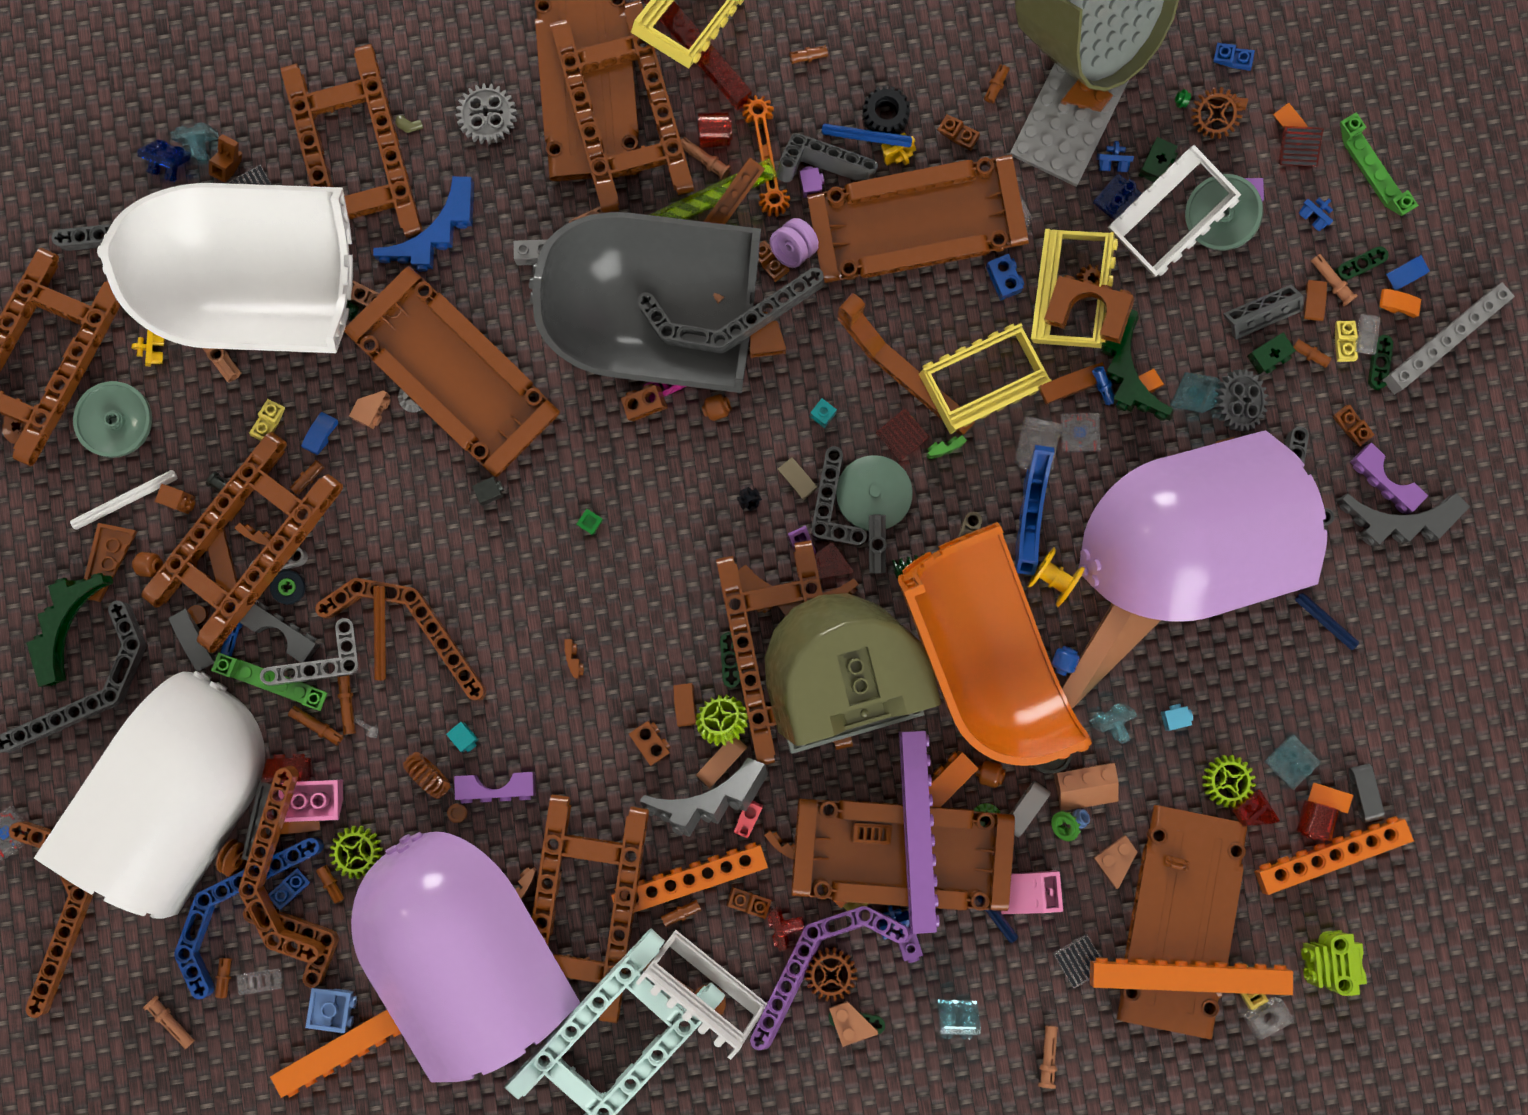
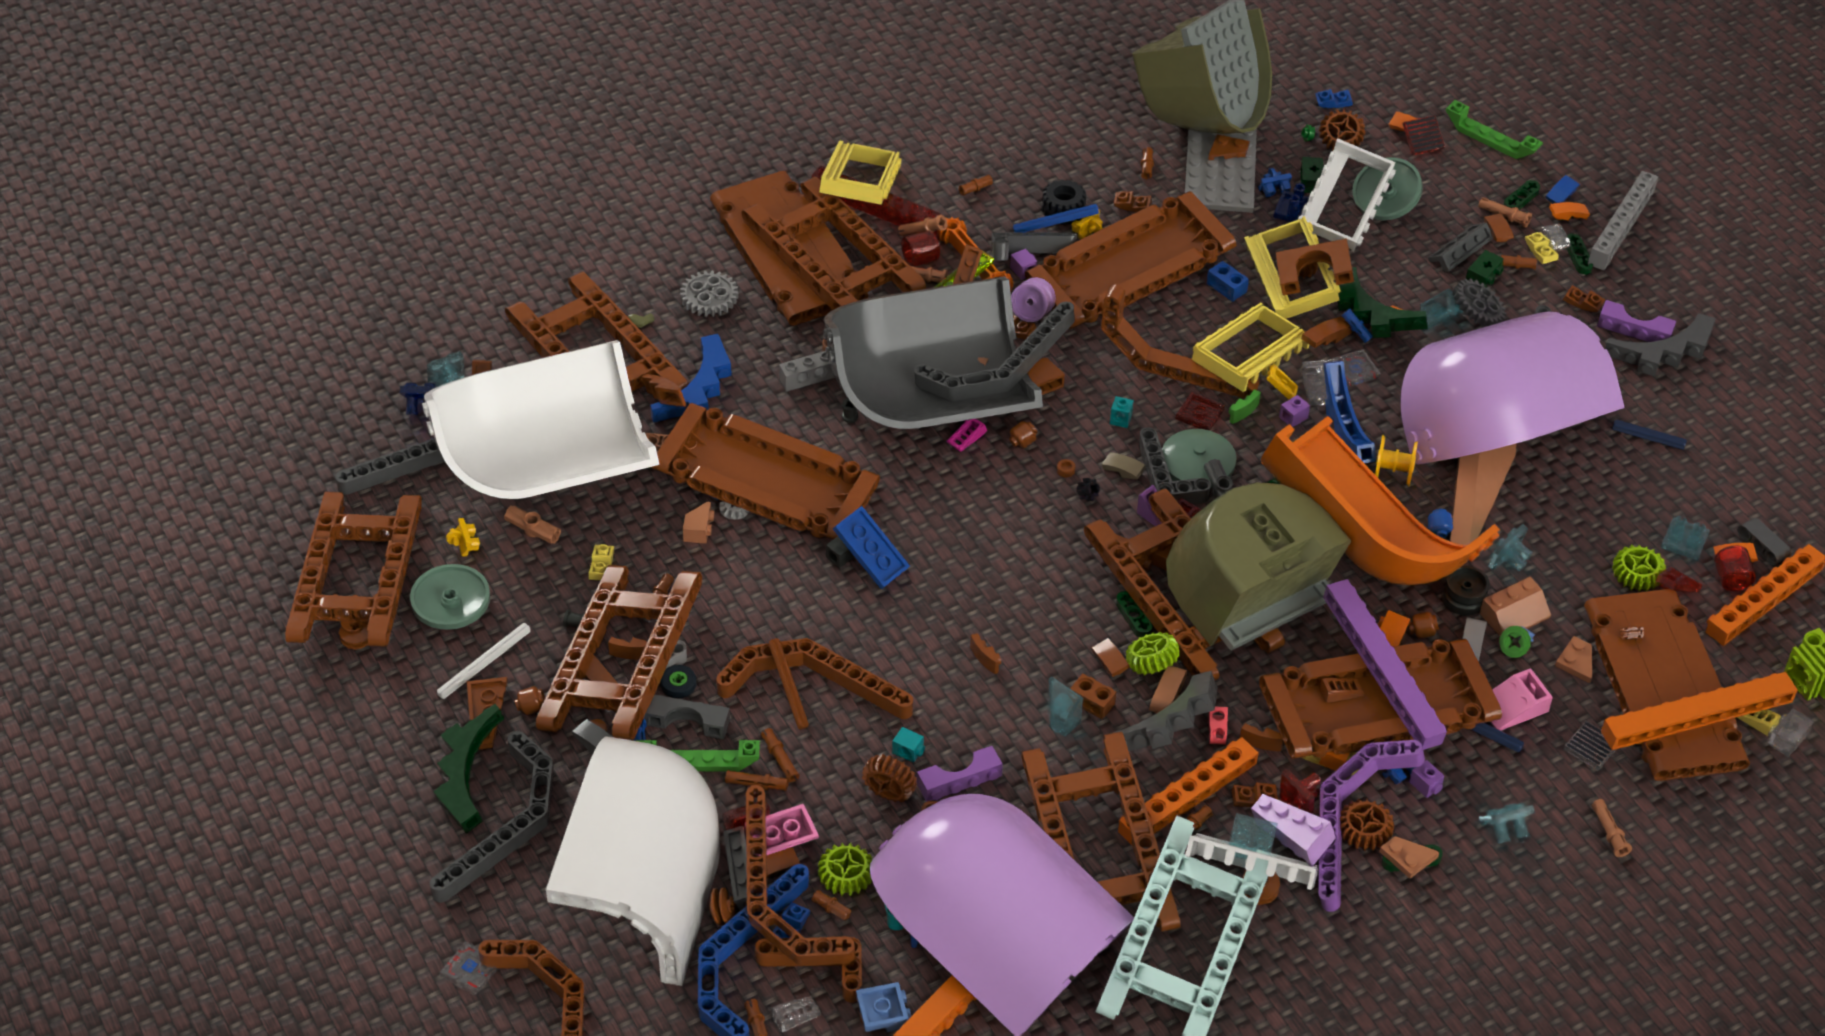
camera: 20 degrees left, 35 degrees down
dark orange brick [154,484,195,515] -> none
light grey beam [260,618,359,686] -> none
blue slope [301,412,338,455] -> none
clear hand [354,718,379,738] -> none
green plate [576,509,603,535] -> none
dark orange brick [621,384,668,421] -> none
medium azure brick [1161,704,1193,731] -> none
blue hips [1298,198,1333,231] -> none
none -> dark orange slope [642,374,686,407]
none -> blue plate [833,506,910,589]
none -> nougat pin [898,215,947,236]
none -> clear light blue slope [1047,676,1083,737]
none -> dark orange tile [1057,459,1076,478]
none -> clear light blue plate [1229,813,1278,860]
none -> lavender wedge [1251,794,1336,867]
none -> yellow tile [1266,364,1298,400]
none -> medium lavender brick [1279,395,1310,427]

